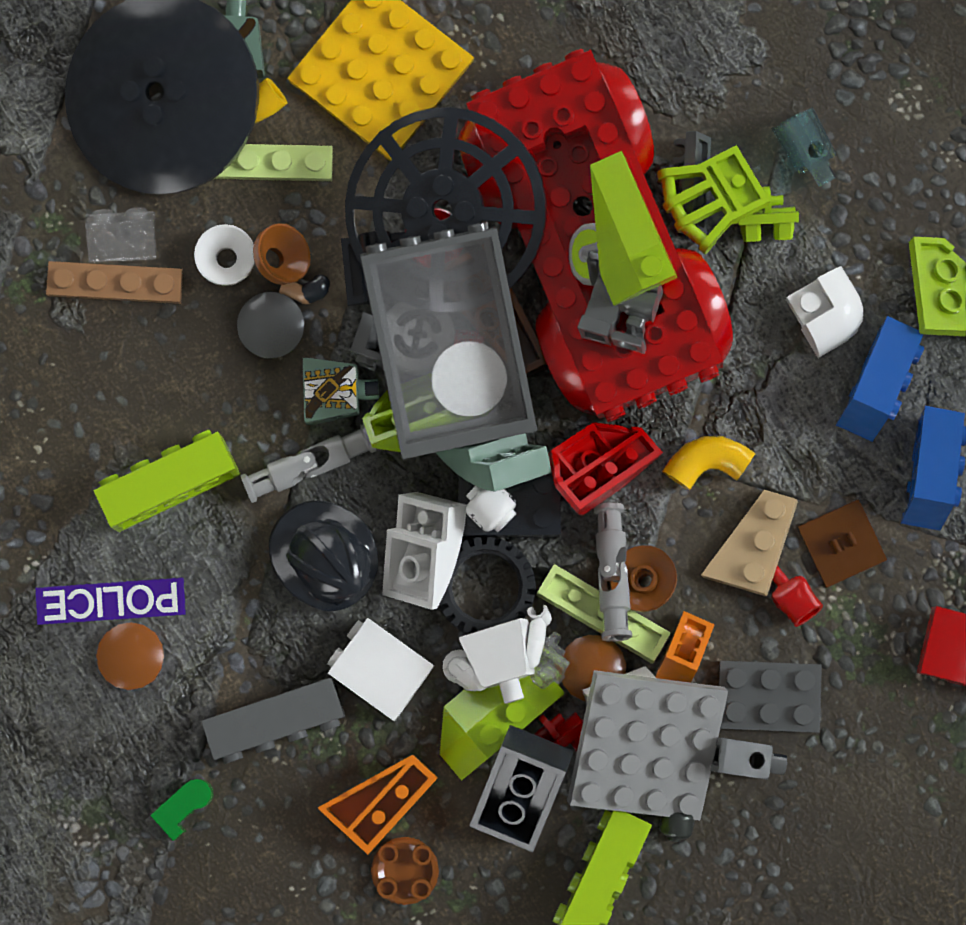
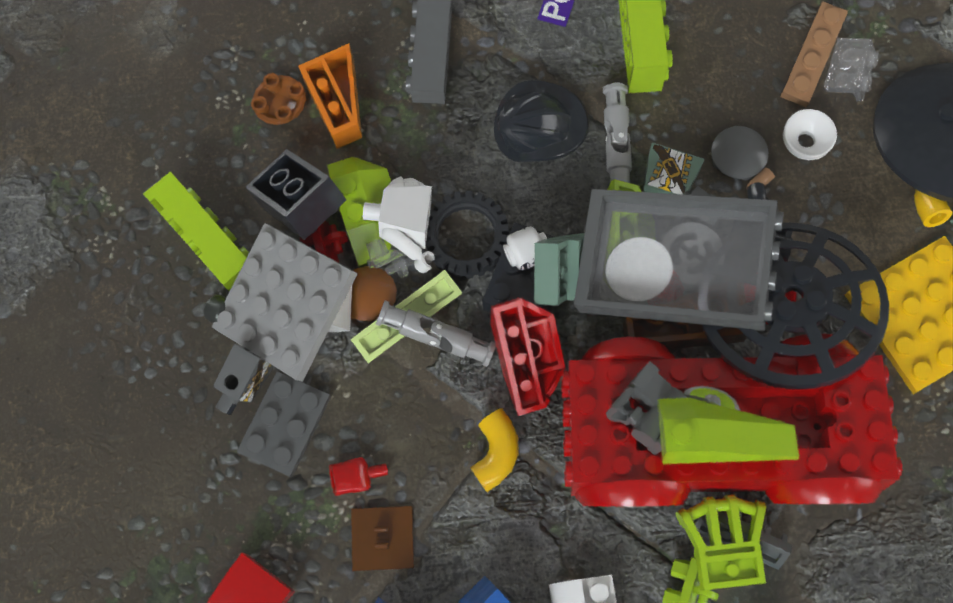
camera: 120 degrees right, 10 degrees down
yellowish green plate [214,144,333,181] -> none
dark orange piece [253,223,311,285] -> none
white panel [327,618,434,721] -> none
white slope [382,492,467,610] -> none
dark orange dish [610,545,677,612] -> none
orange arch [655,611,714,683] -> none
tan wing [701,490,798,597] -> none

